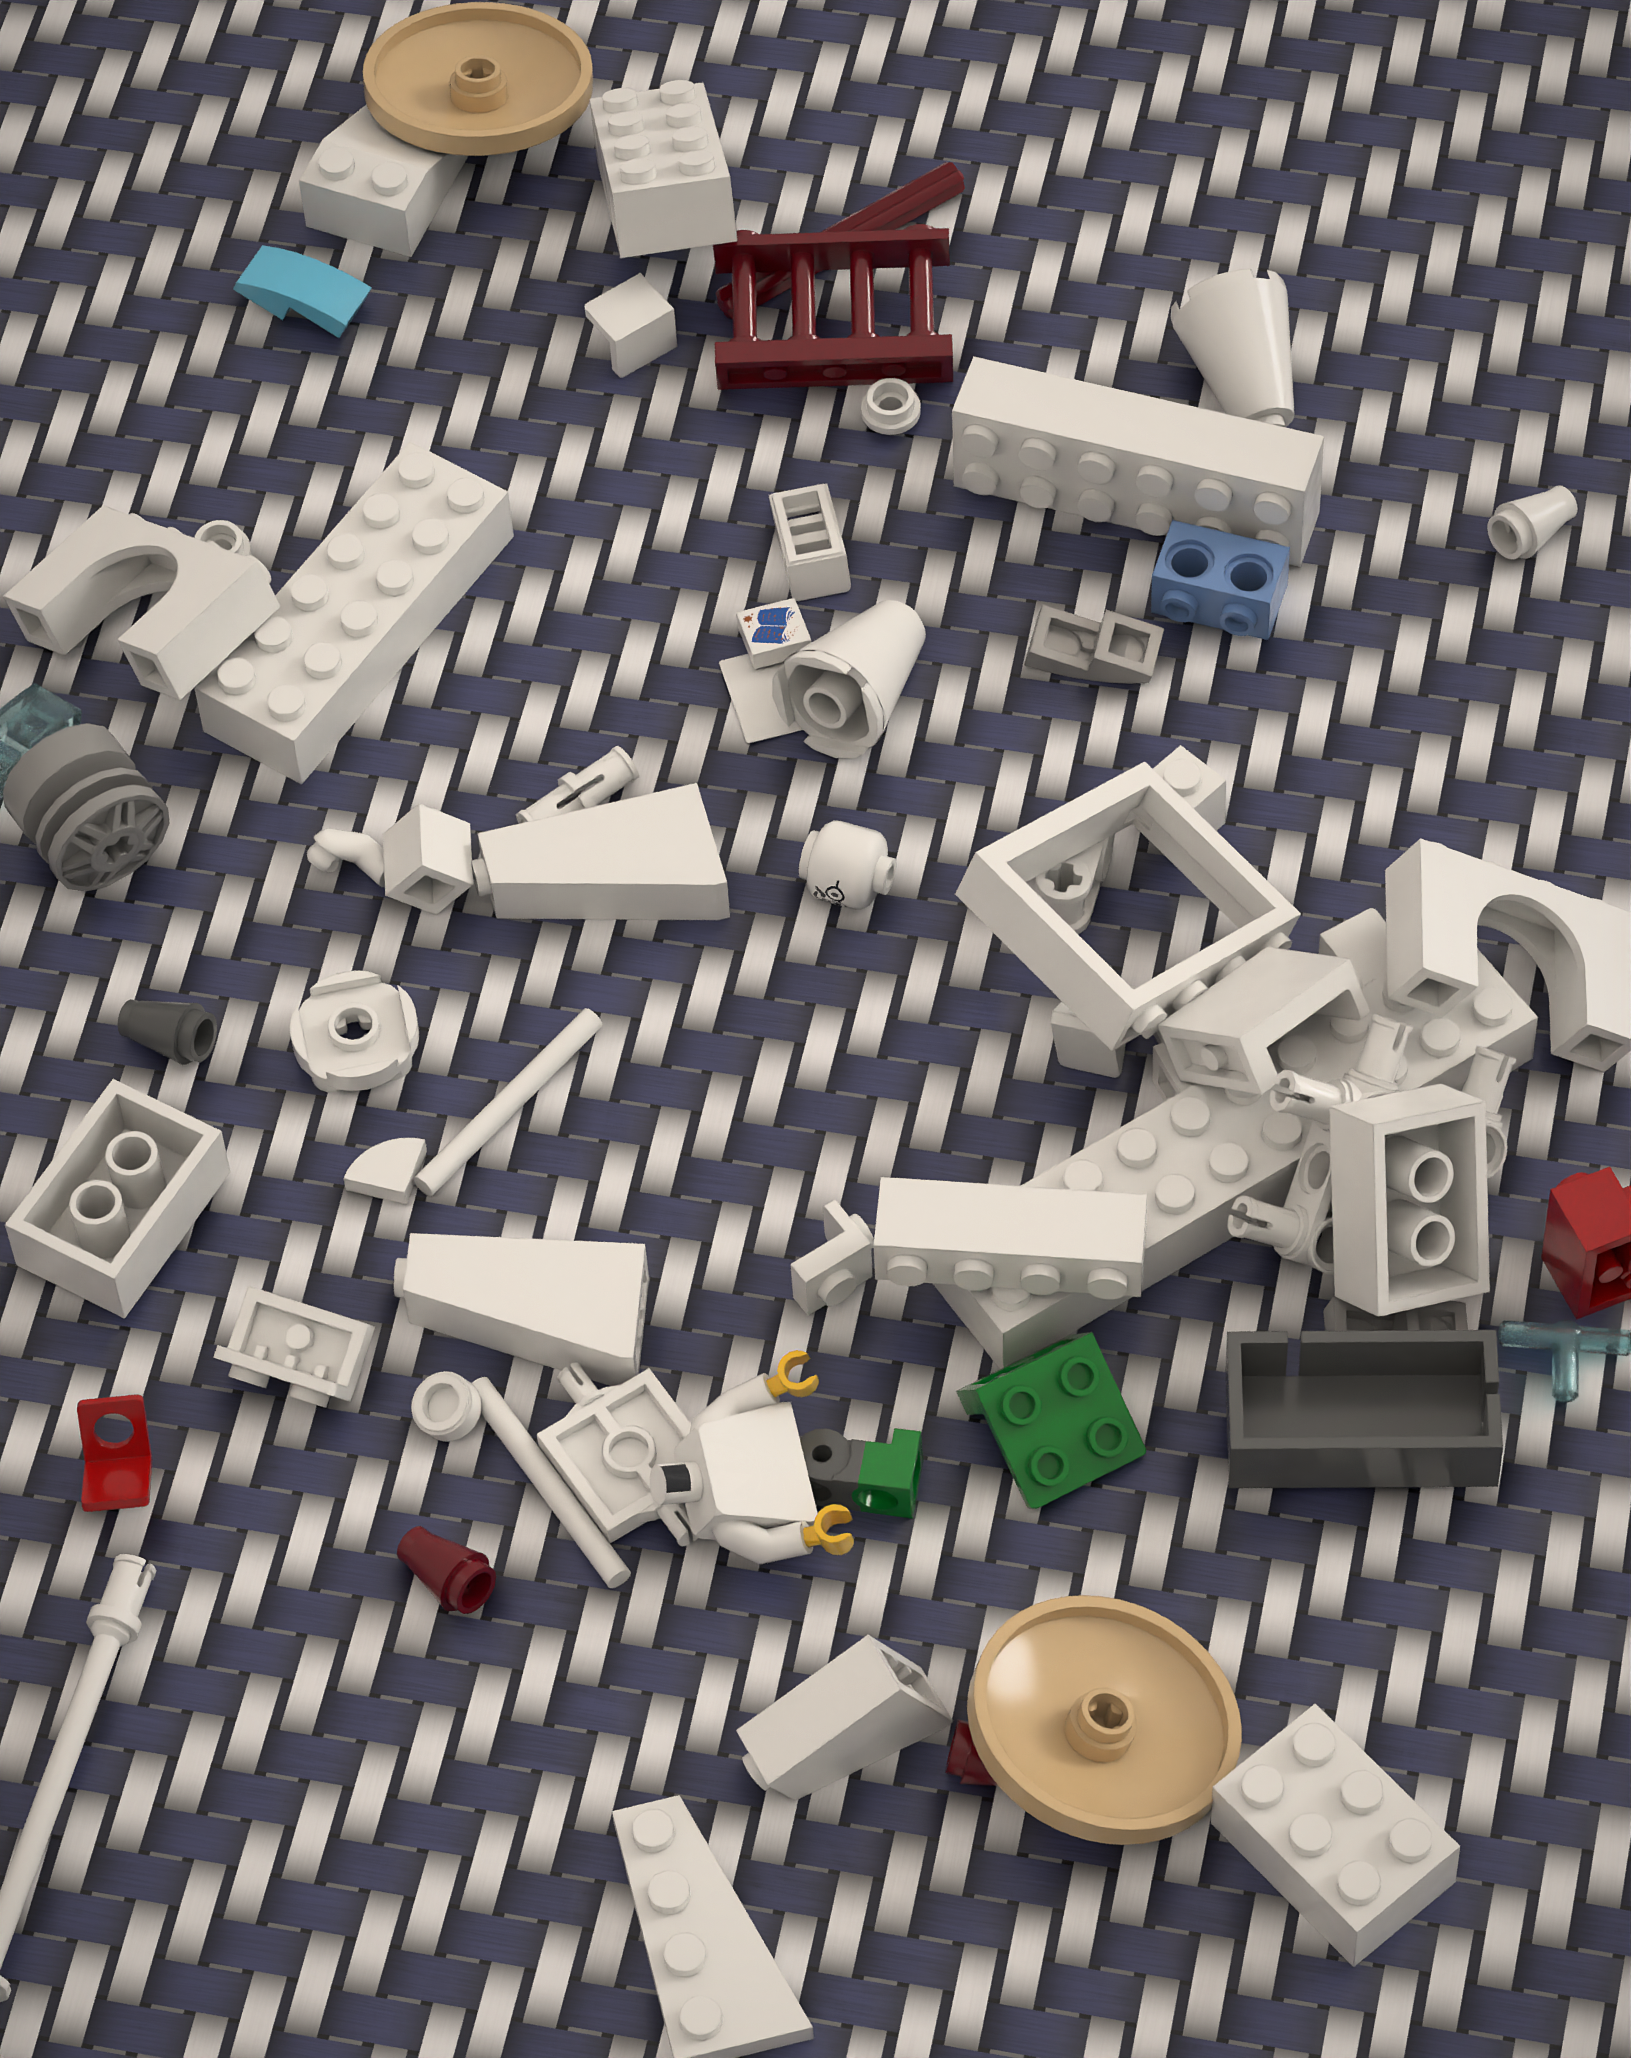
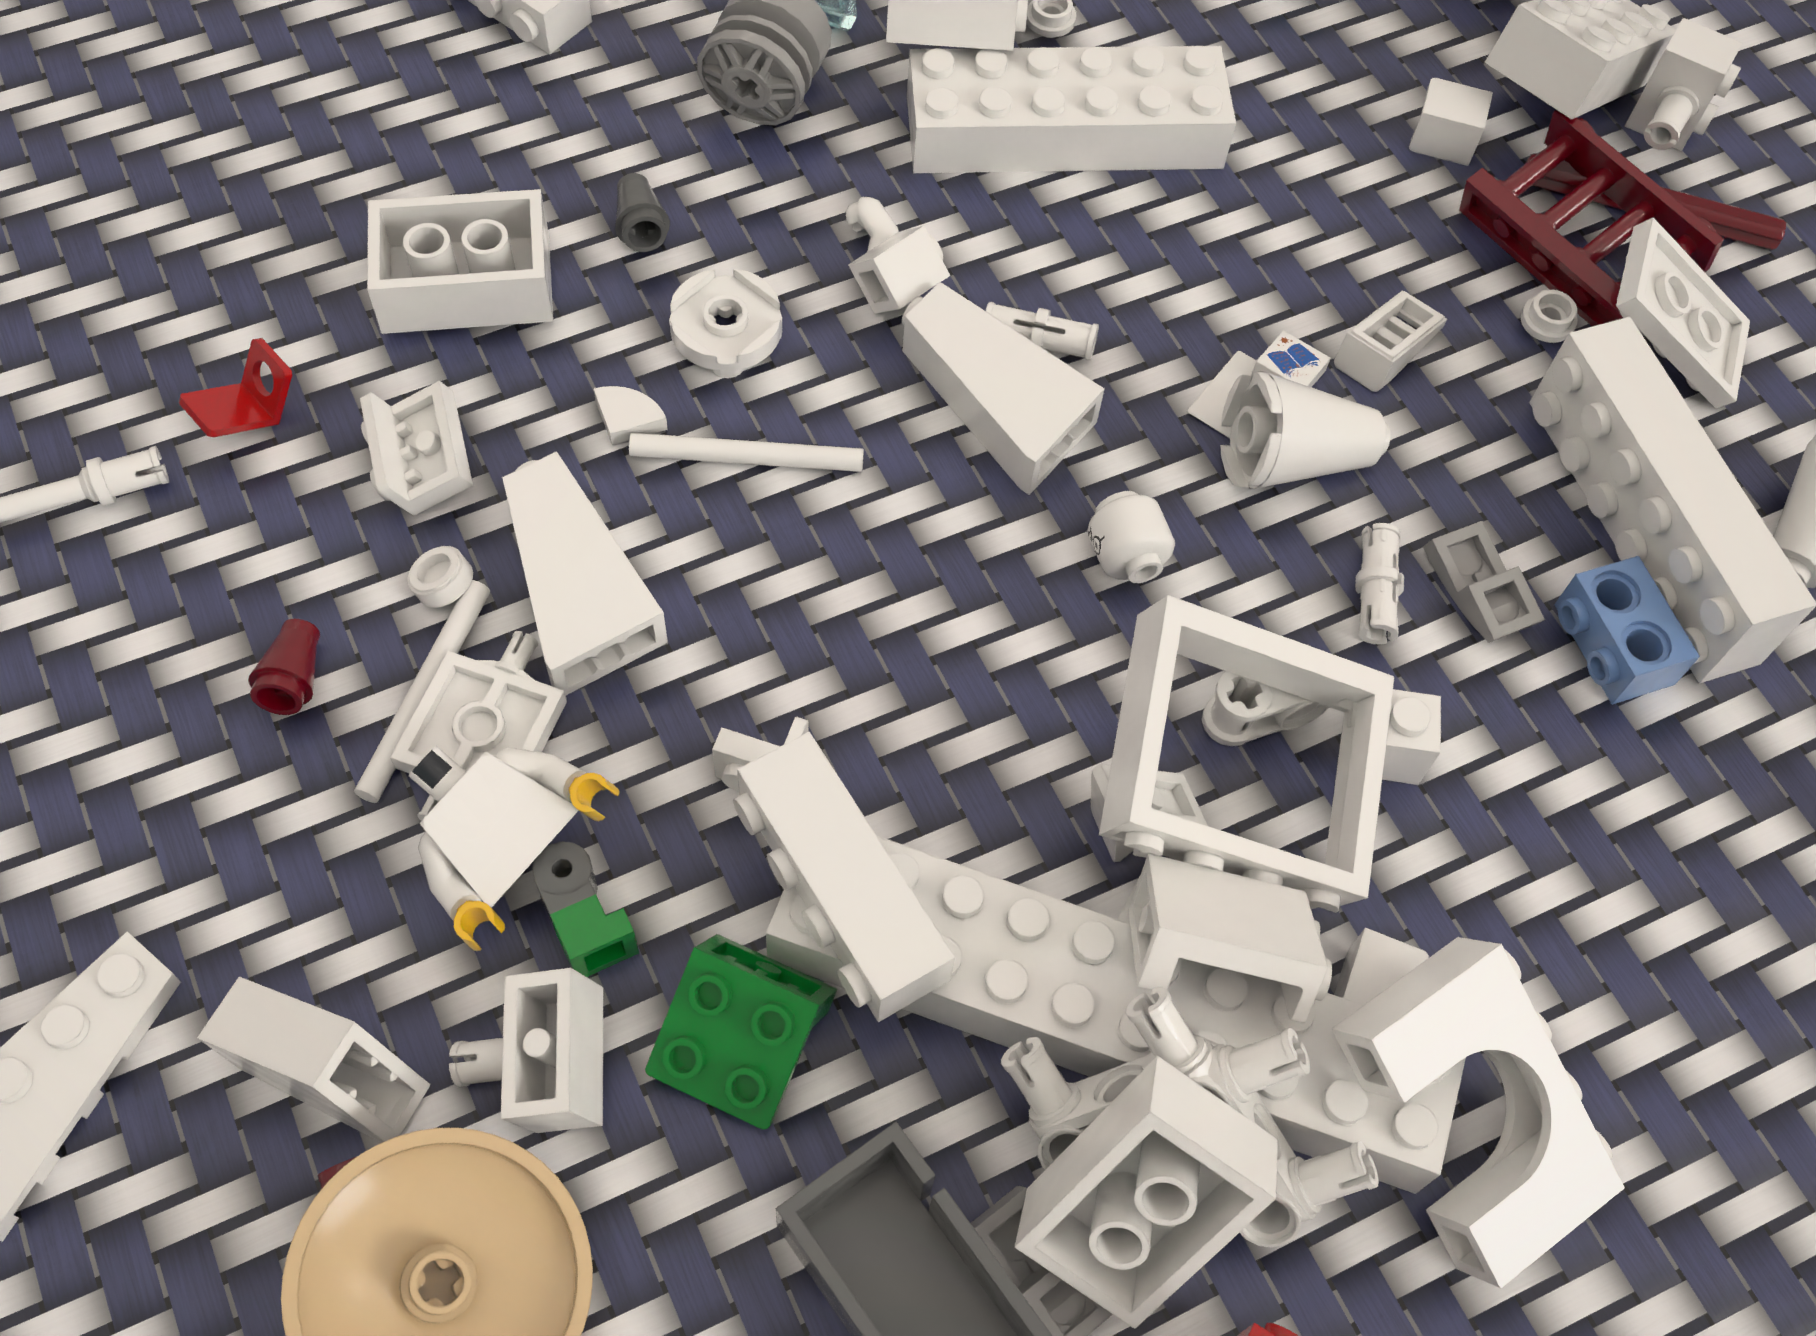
camera: 45 degrees right, 5 degrees up
none -> white brick [449,968,603,1133]
none -> white pin [1355,523,1404,644]
none -> white plate [1616,218,1750,409]
none -> white brick [1625,18,1742,151]

